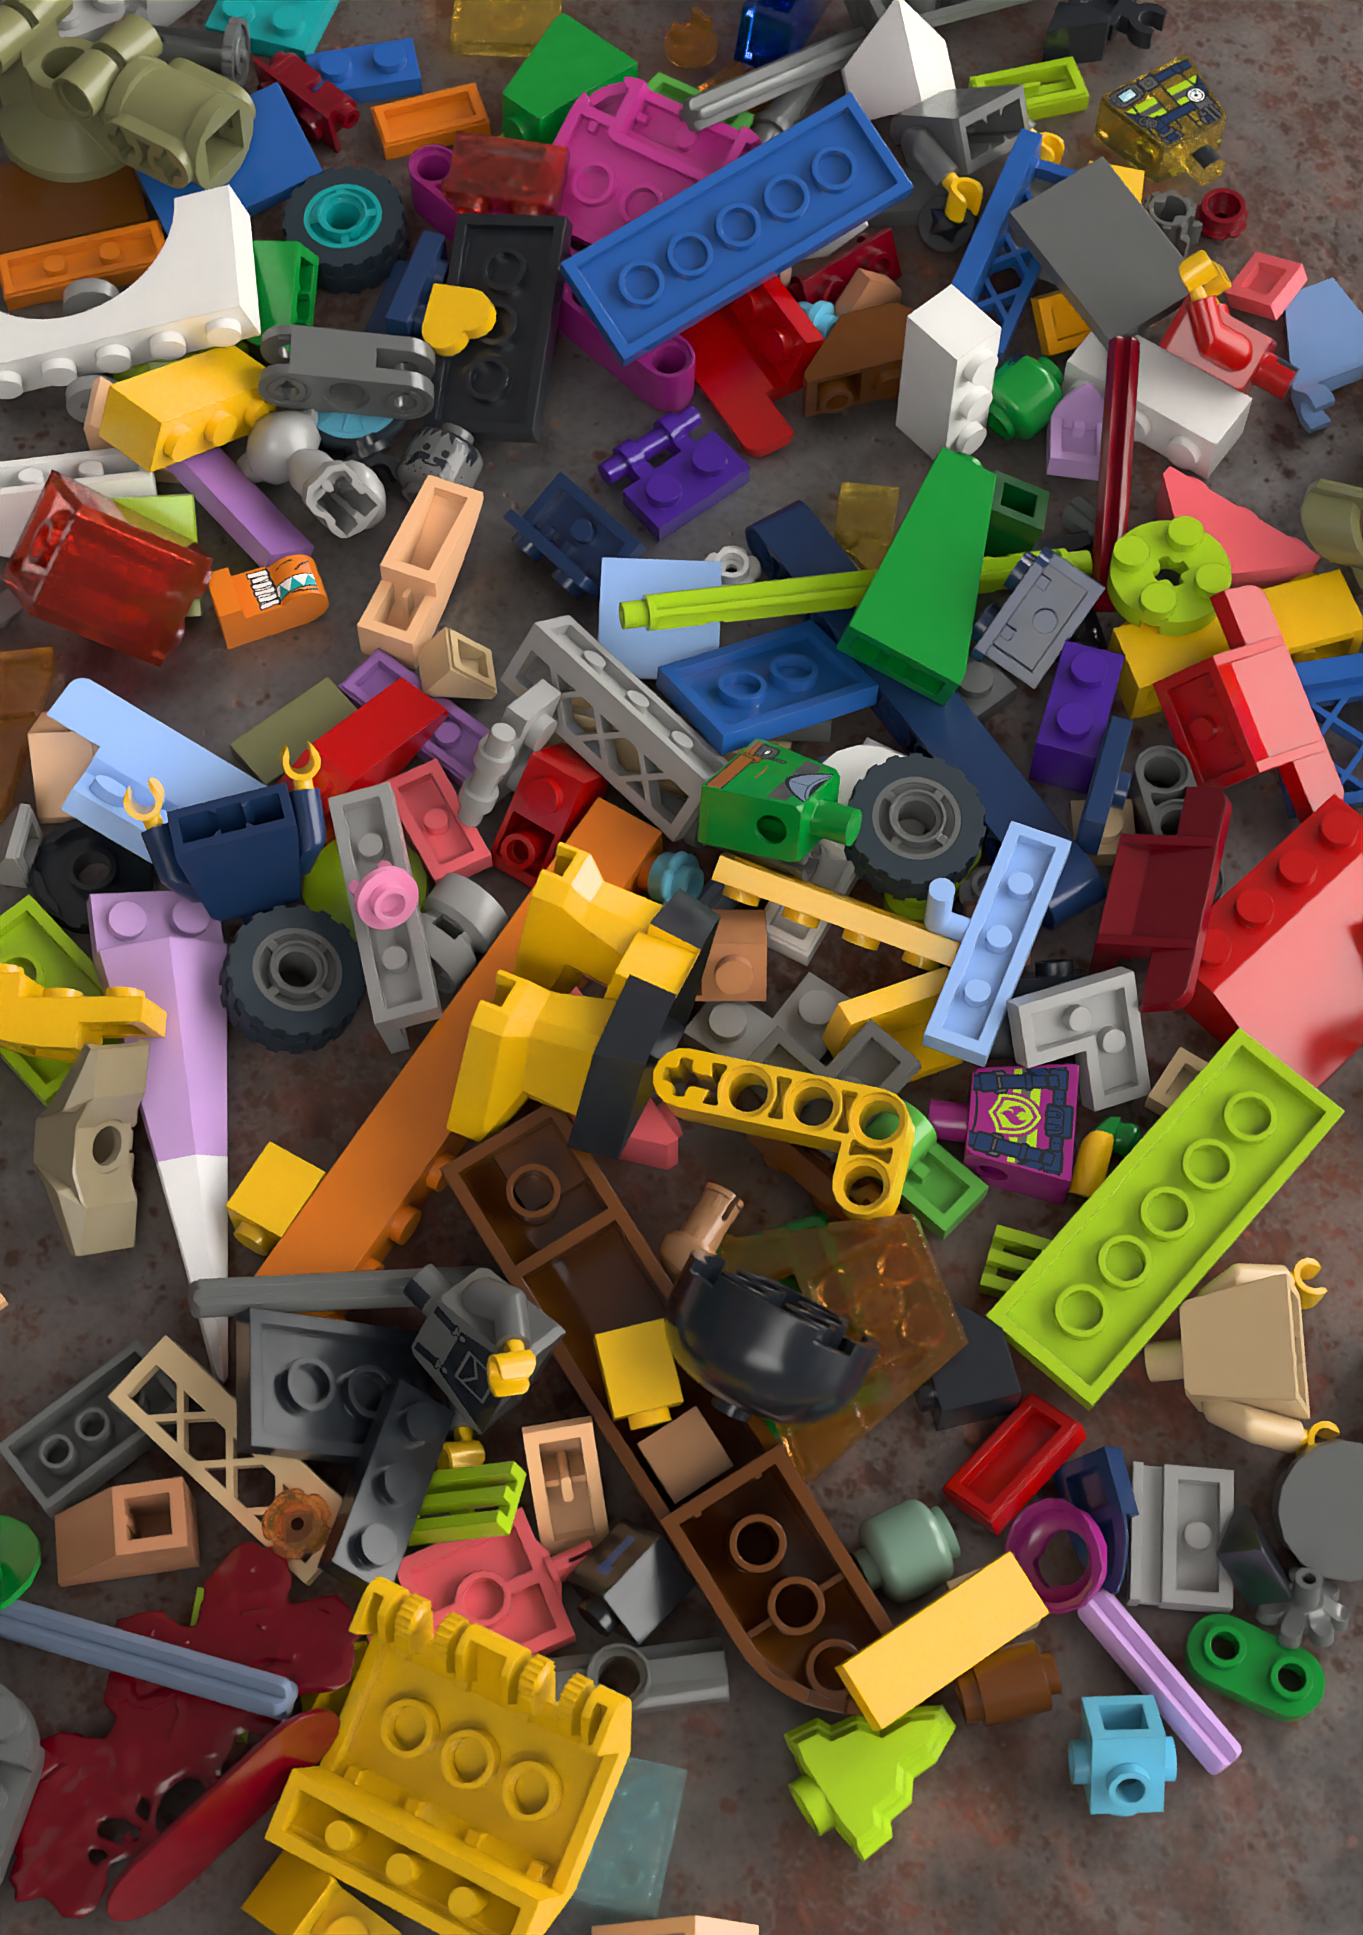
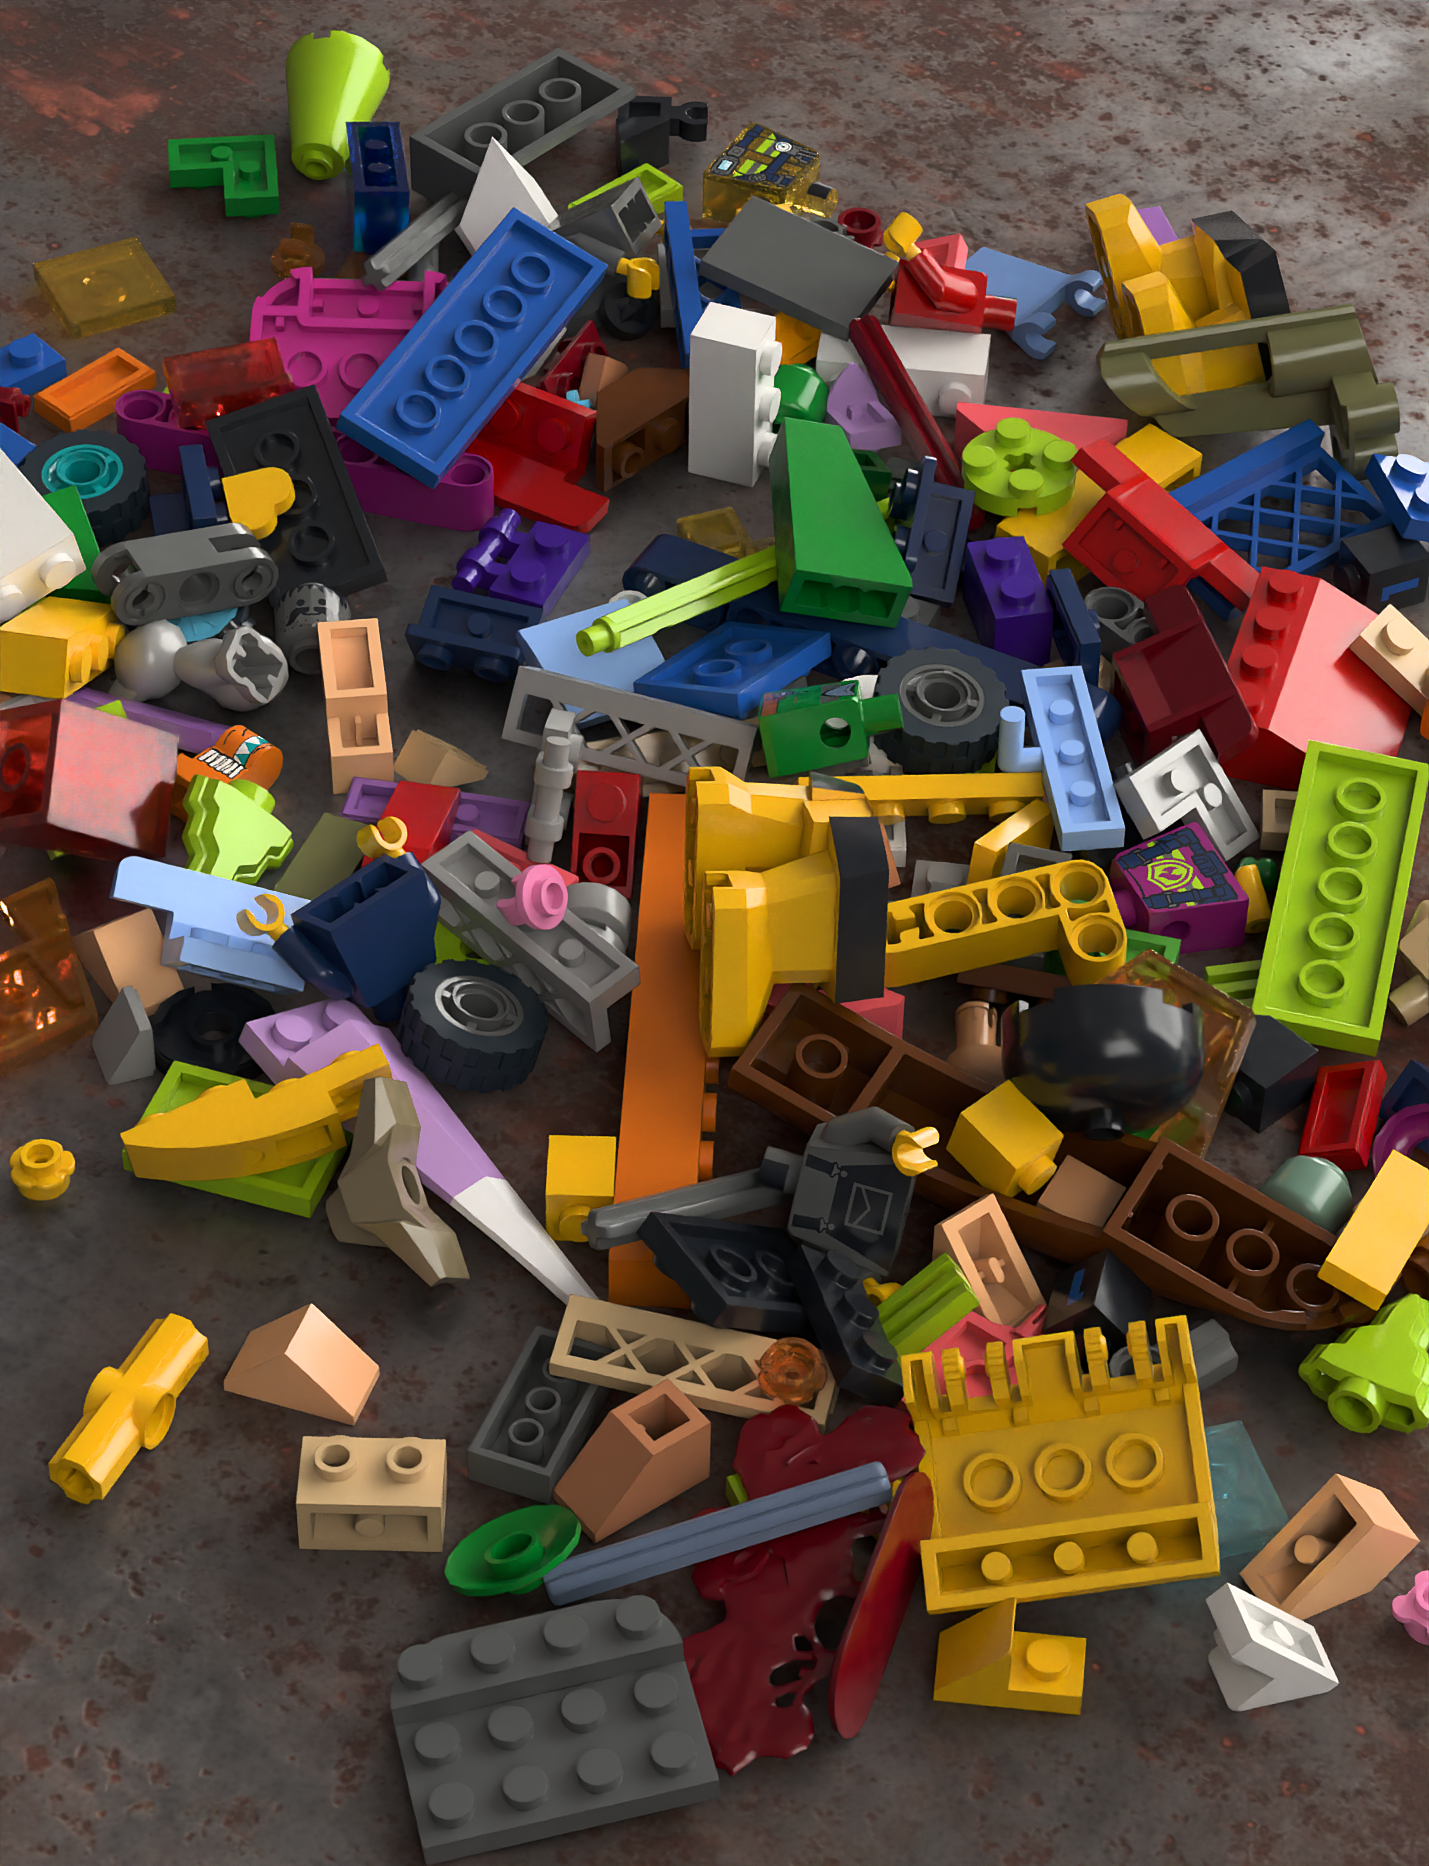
camera: 30 degrees left, 20 degrees down
green slope [502,13,638,165] -> none
none -> rock [182,774,295,885]

